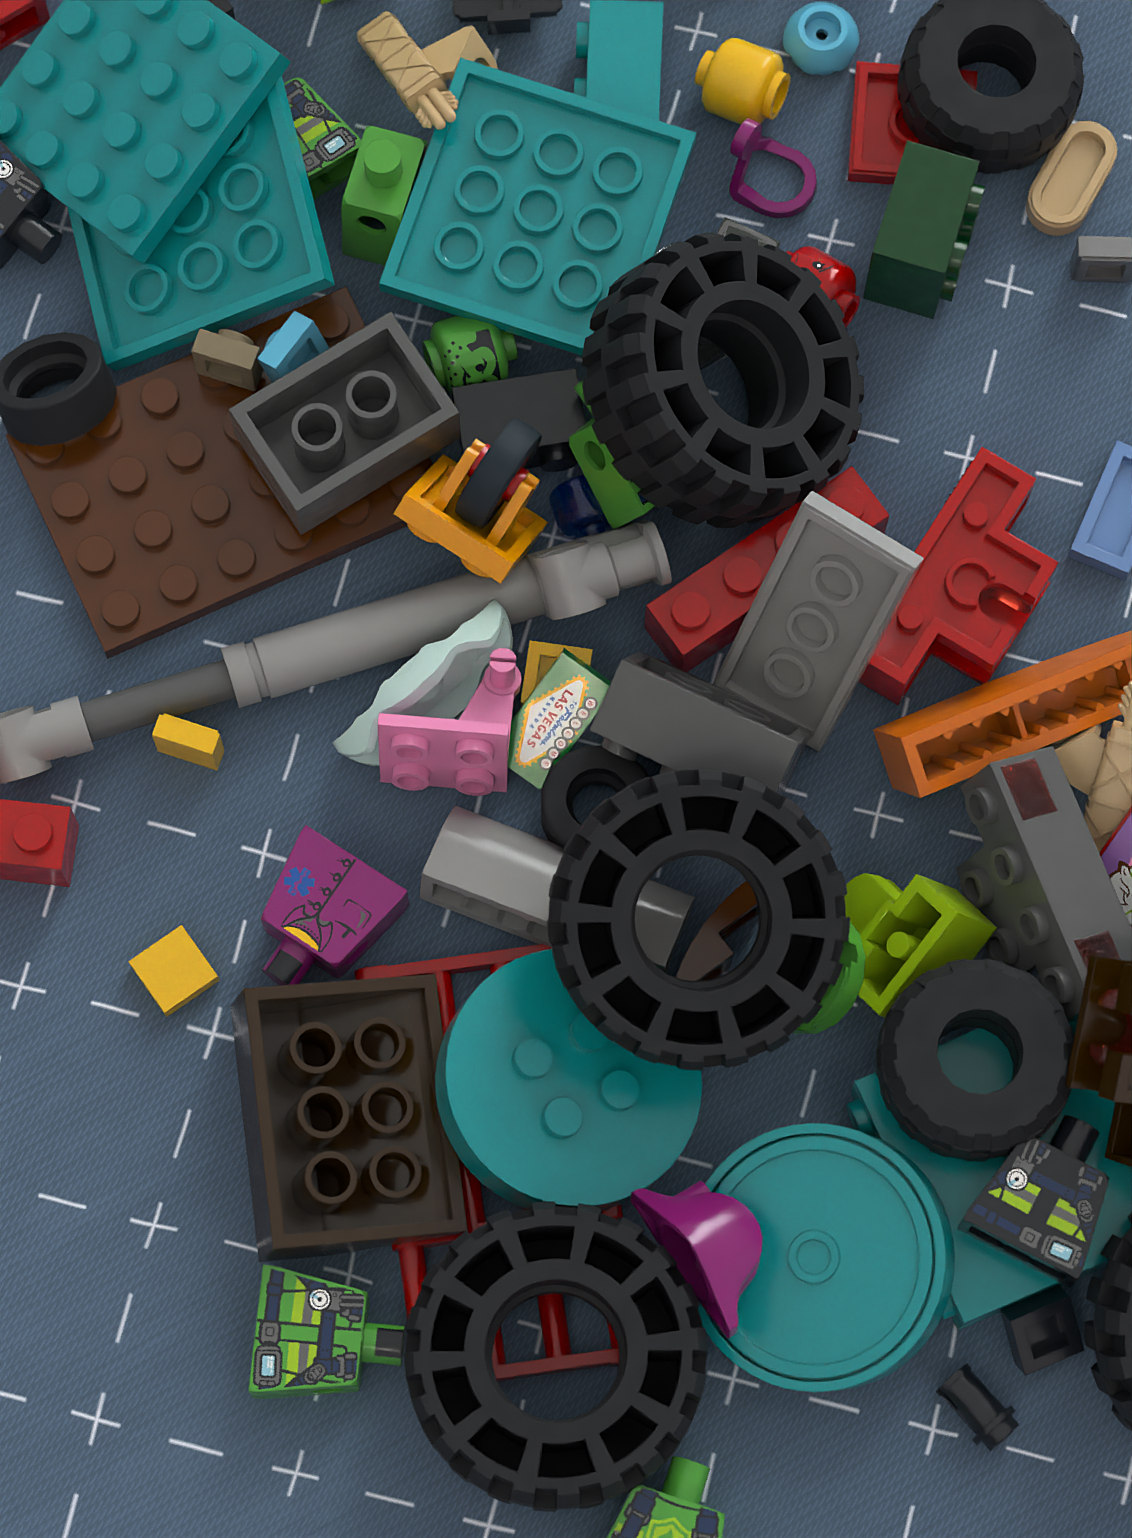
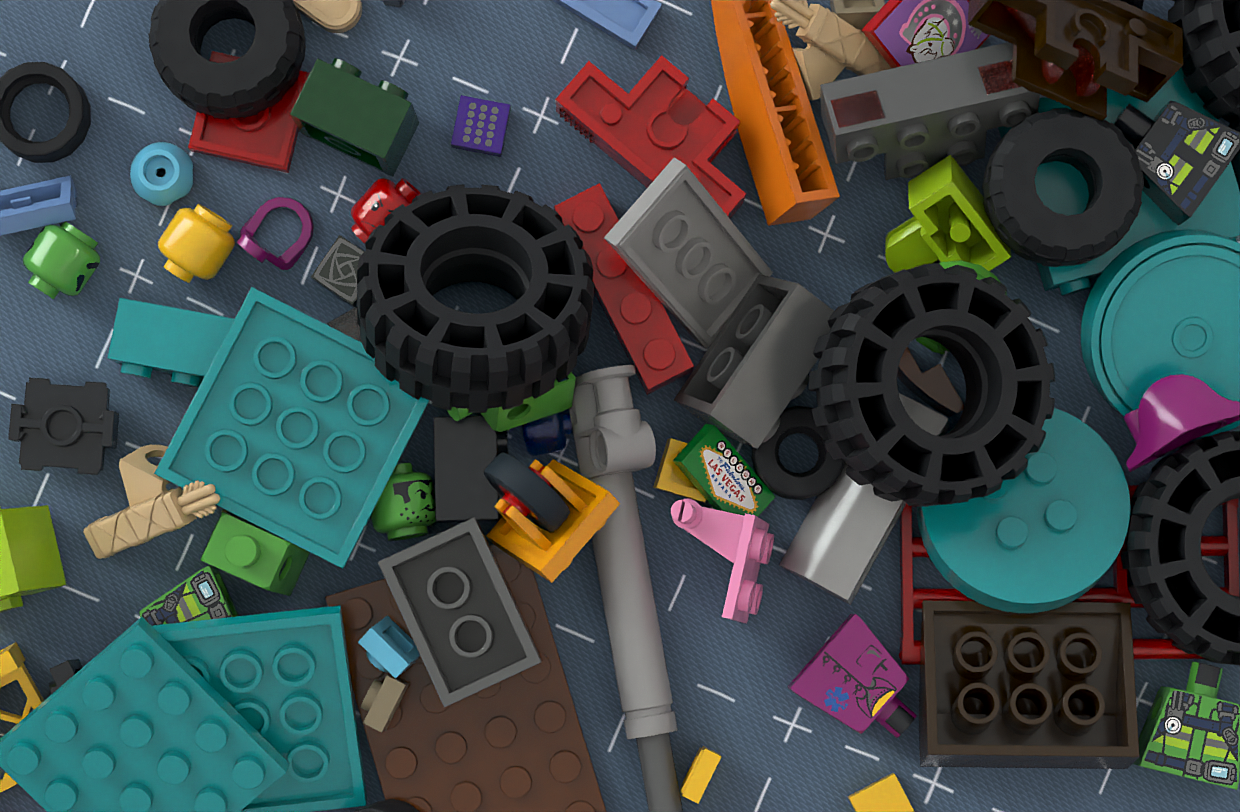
camera: 85 degrees left, 10 degrees up
light aqua piece [333,599,513,766] -> none
none -> dark purple tile [451,95,511,157]

